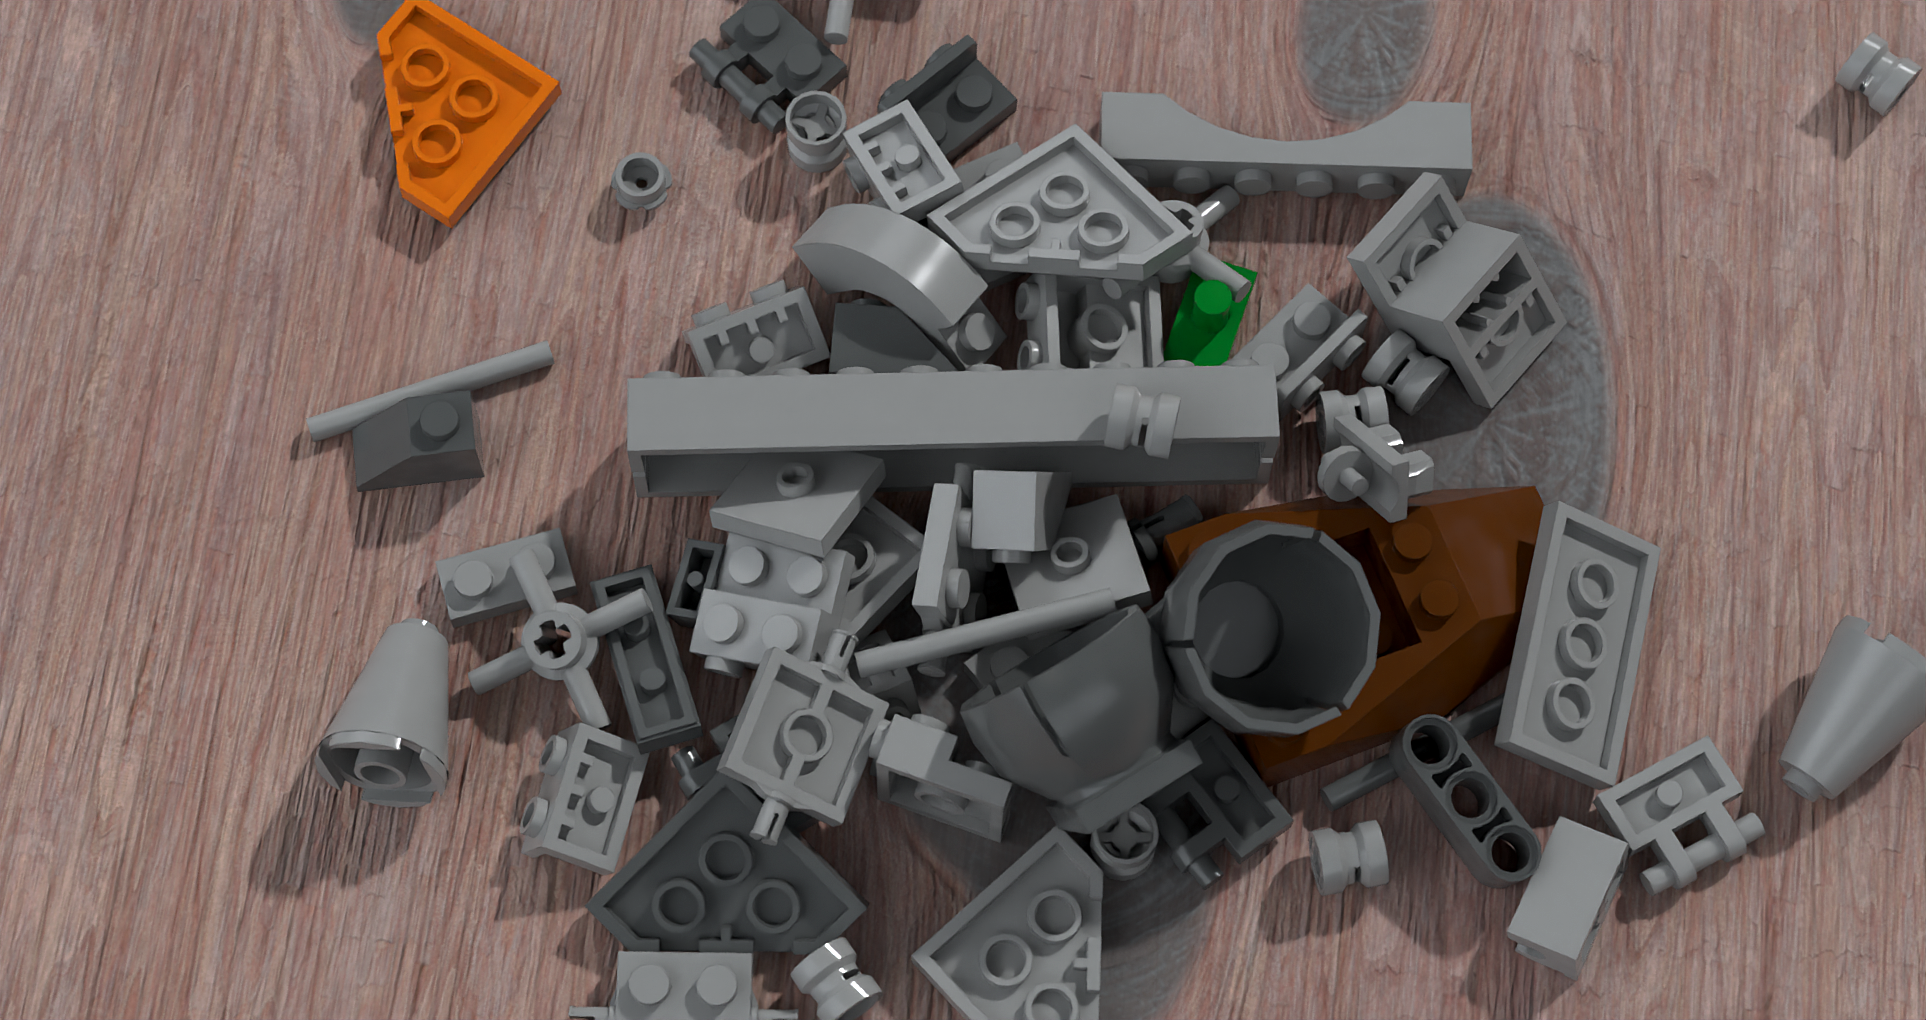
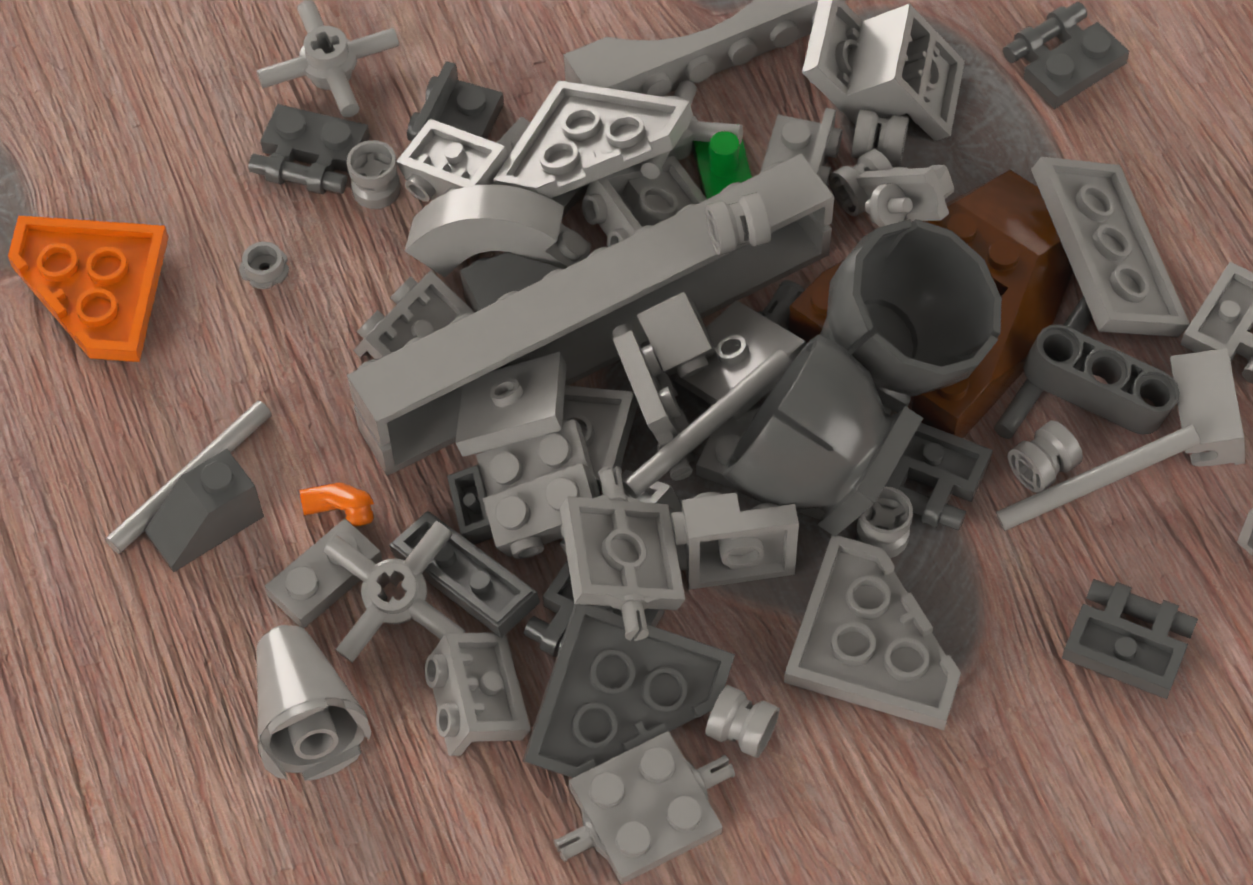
camera: 25 degrees left, 10 degrees down
none -> orange arm [299,483,374,527]
none -> light grey bar [996,424,1201,531]
none -> dark grey plate [1003,1,1130,109]

